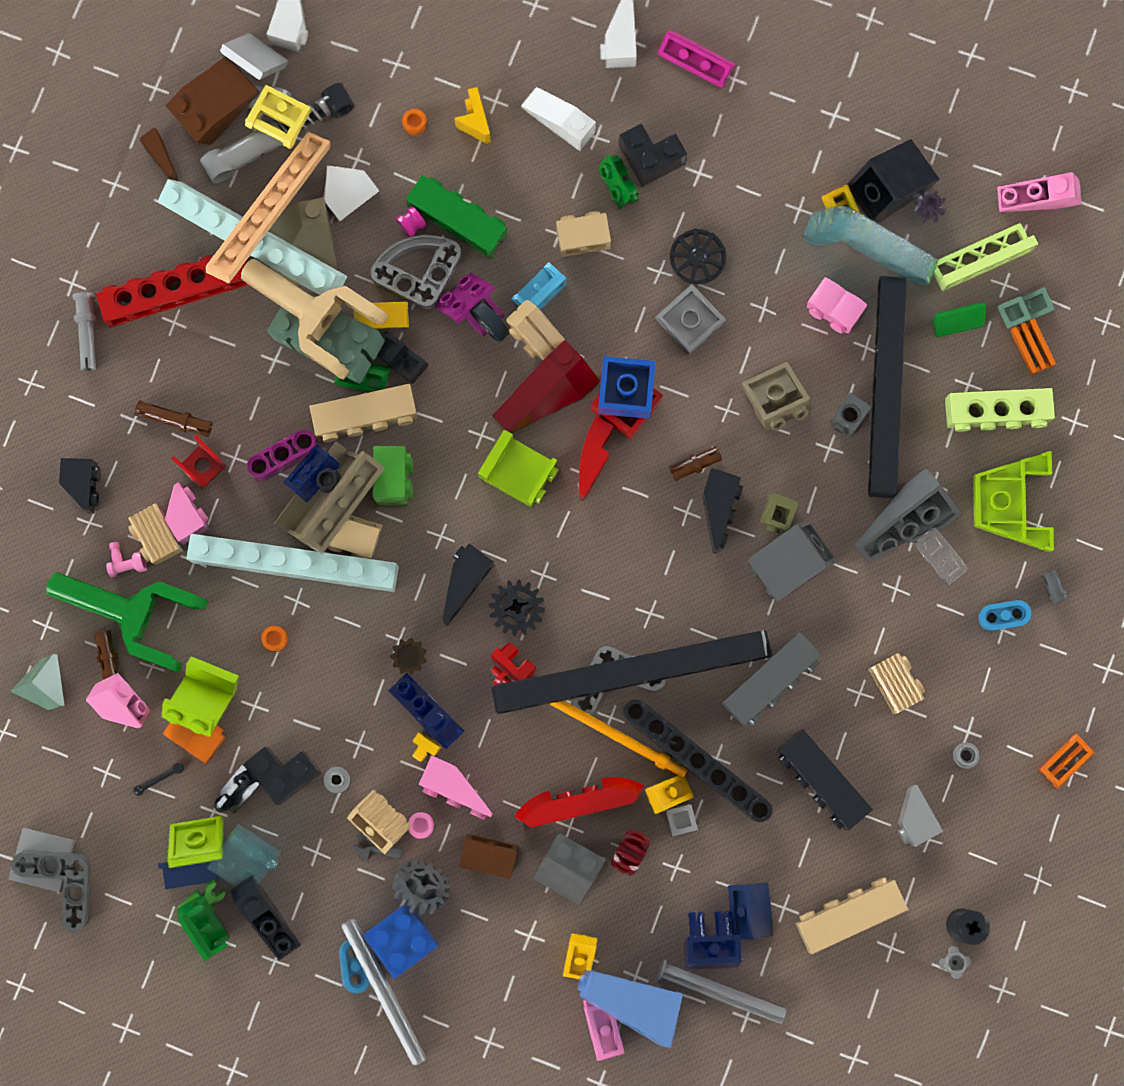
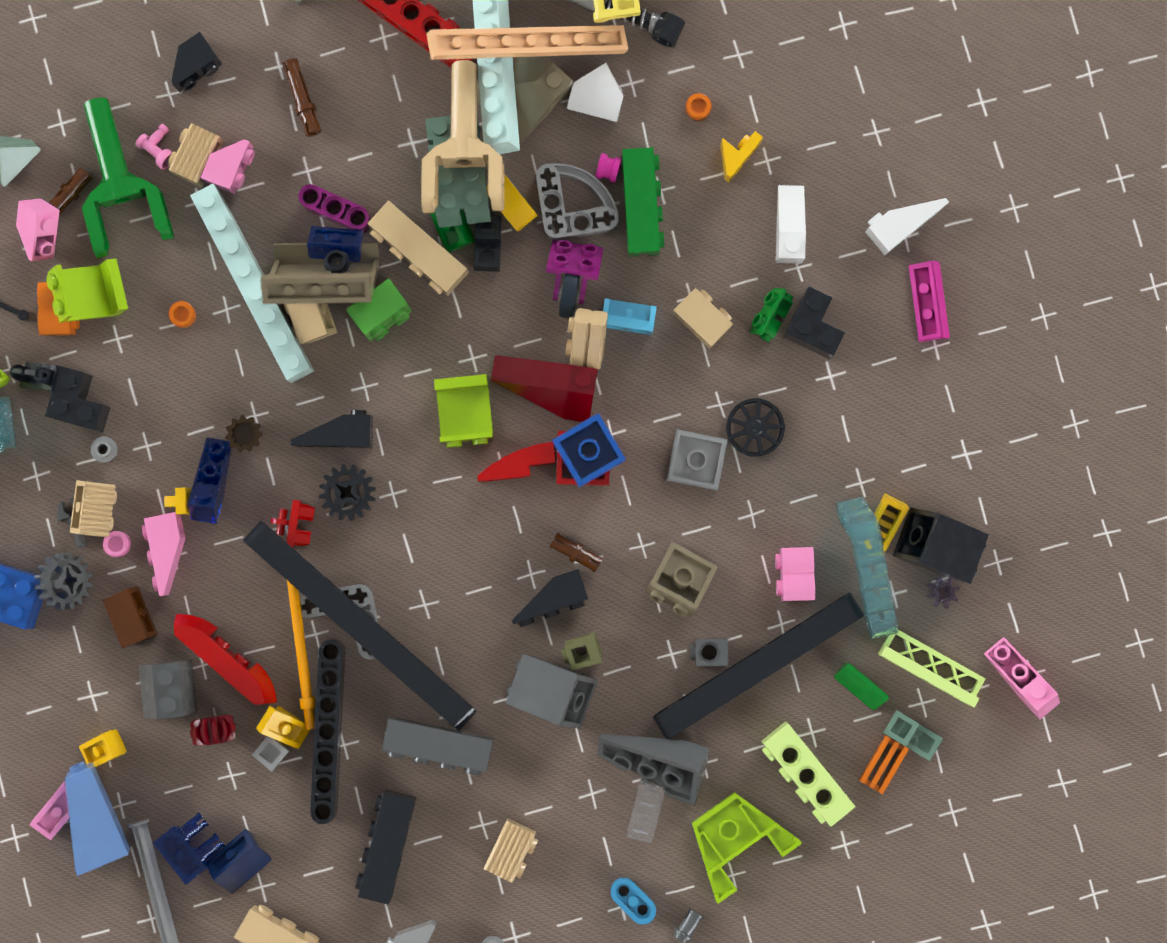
camera: 55 degrees right, 5 degrees up
red piece [171,435,226,489] -> none

